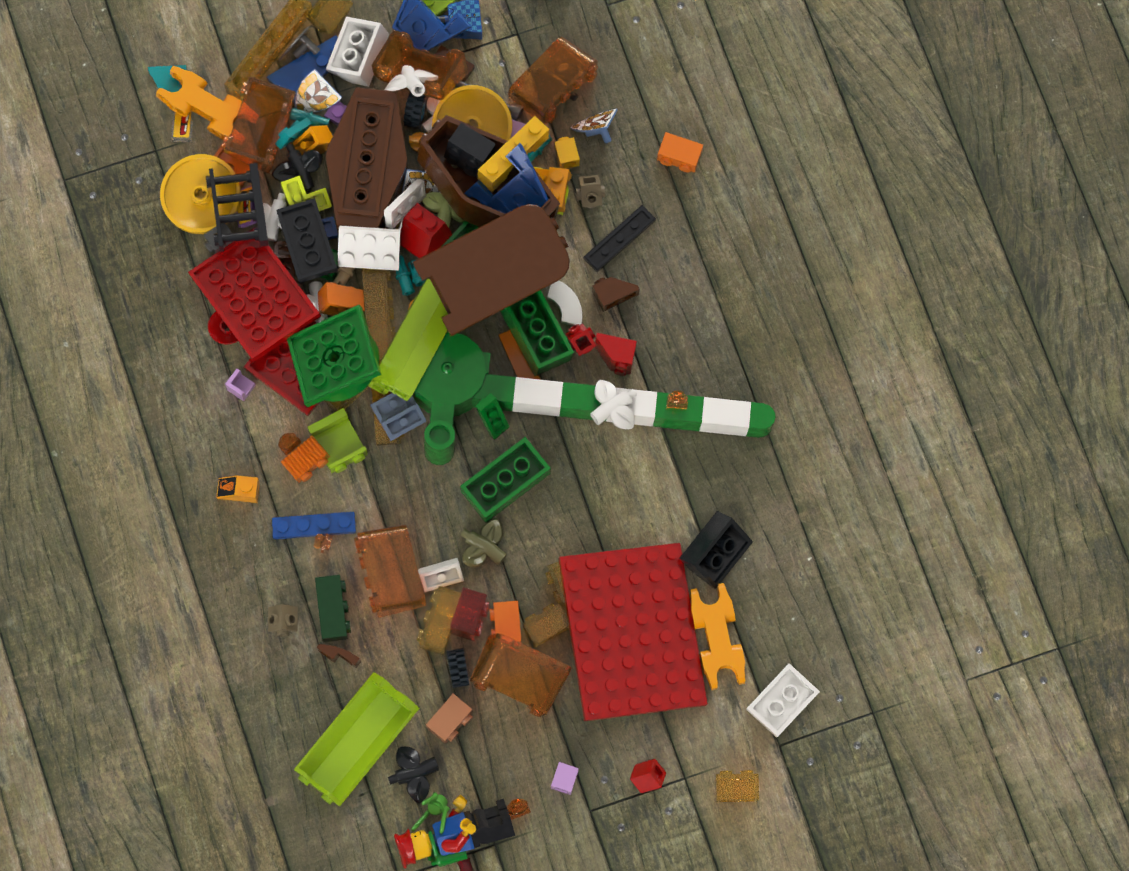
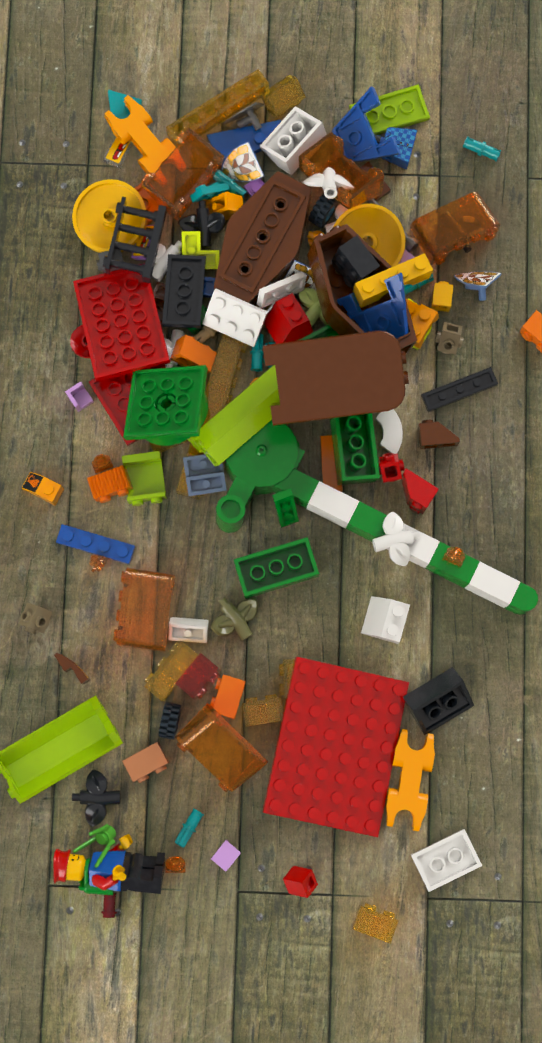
camera: 25 degrees right, 5 degrees up
dark green brick [315,575,351,642] -> none
none -> teal axle [175,808,204,848]
none -> white slope [361,596,410,644]

